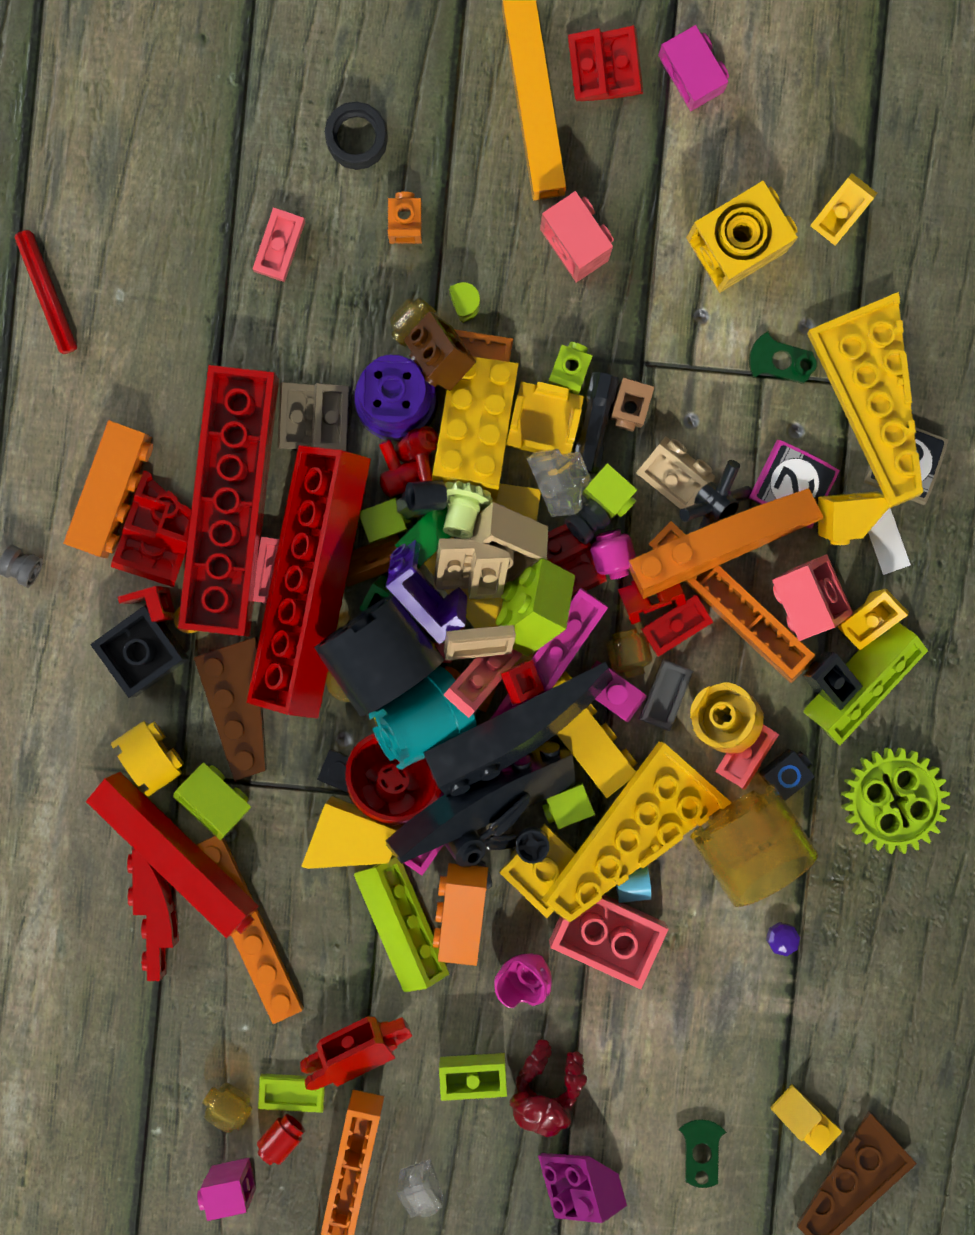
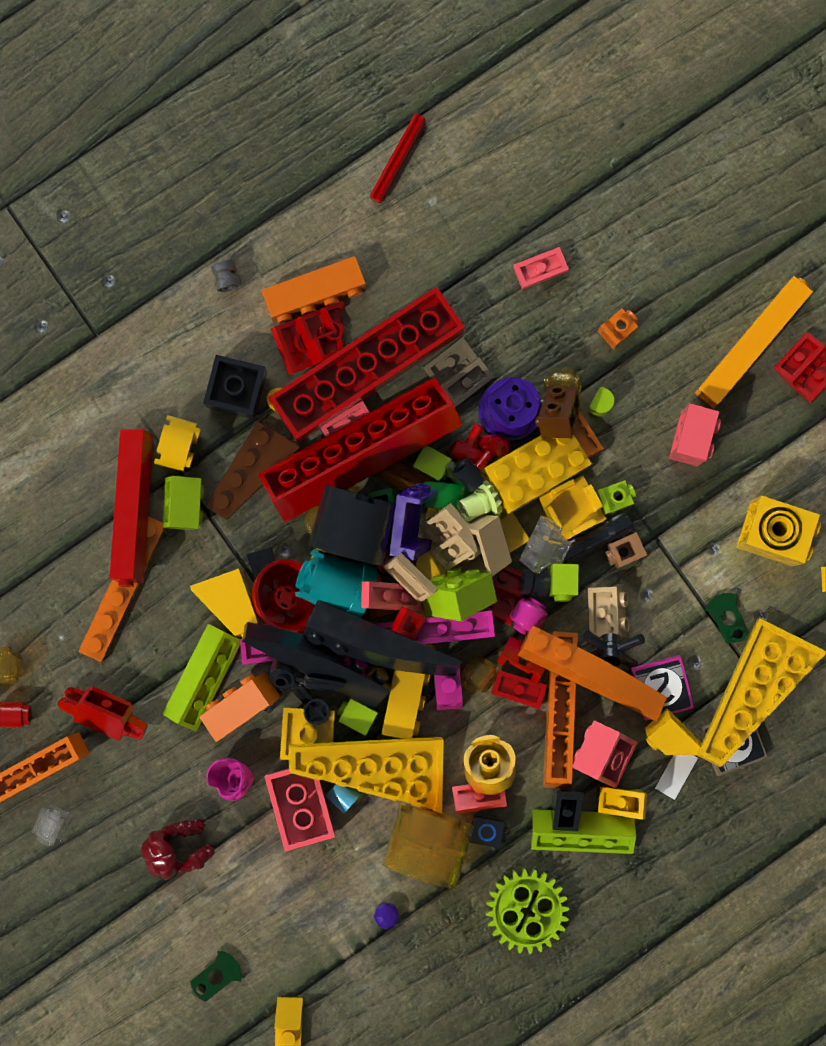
camera: 50 degrees right, 5 degrees down
red panel [117,586,176,622] -> none
red slope [127,849,179,981] -> none
lime tile [258,1073,325,1113] -> none
black tyre [324,101,388,170] -> none
lime brick [439,1053,507,1101] -> none
magenta slope [538,1153,627,1223] -> none
dark grey tile [639,659,694,731] -> none

